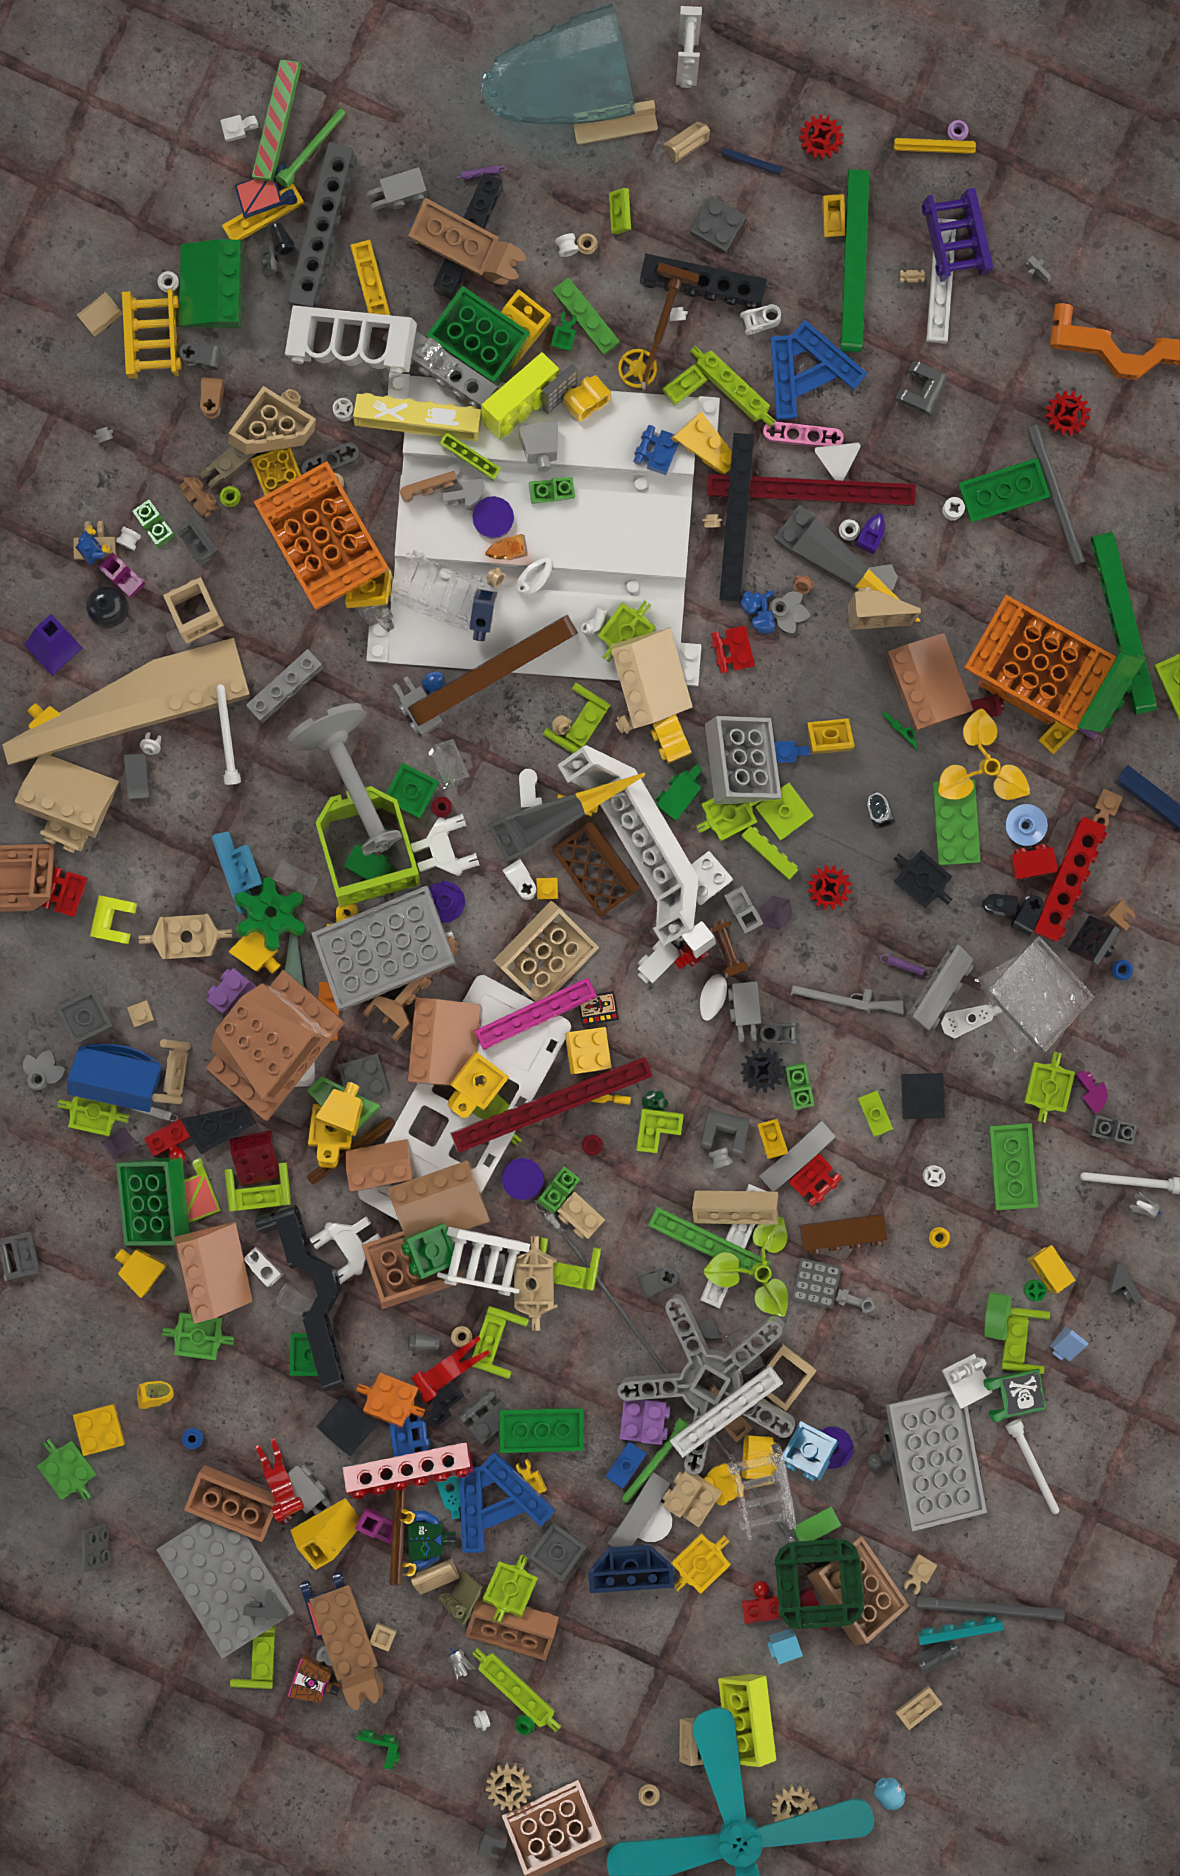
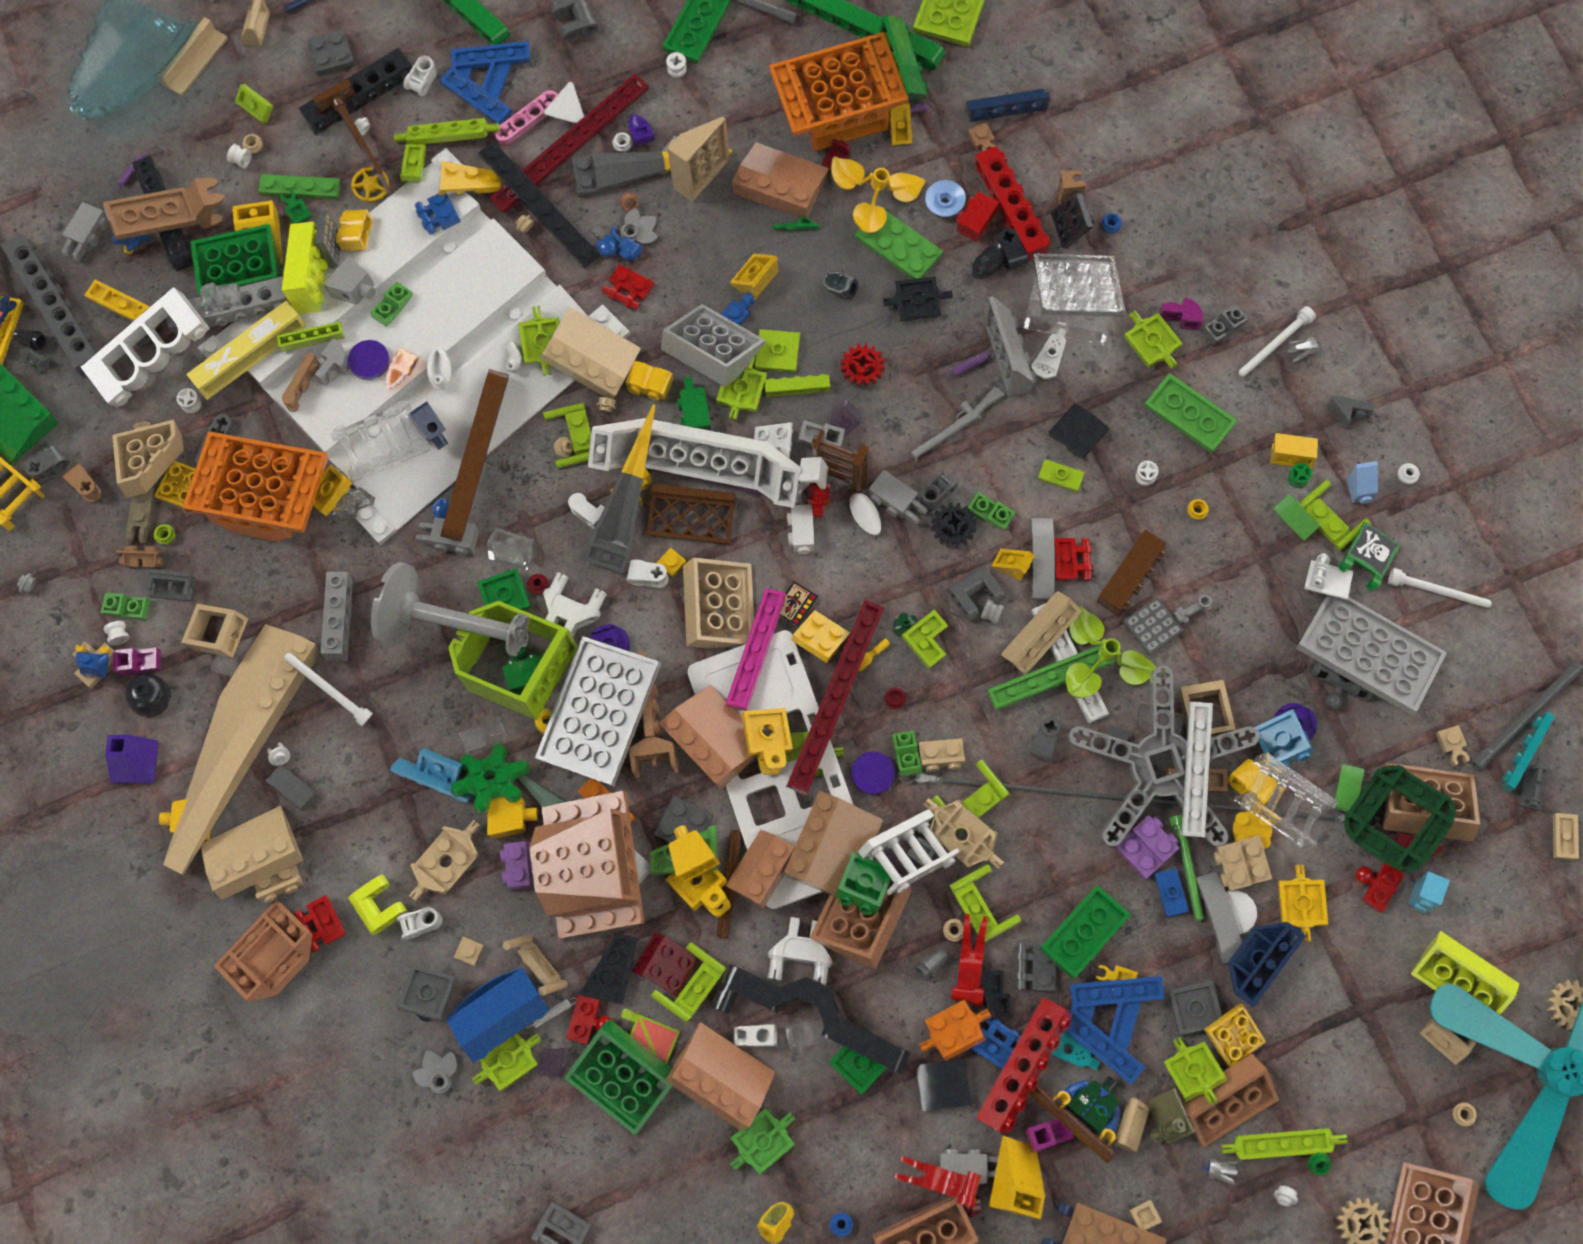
camera: 45 degrees left, 15 degrees down
yellow torso [114,1249,168,1298] -> none
tan plate [486,568,505,588] -> none
none -> white piece [397,907,442,940]
none -> yellow tile [1204,1003,1266,1068]
none -> white plate [1398,463,1420,484]

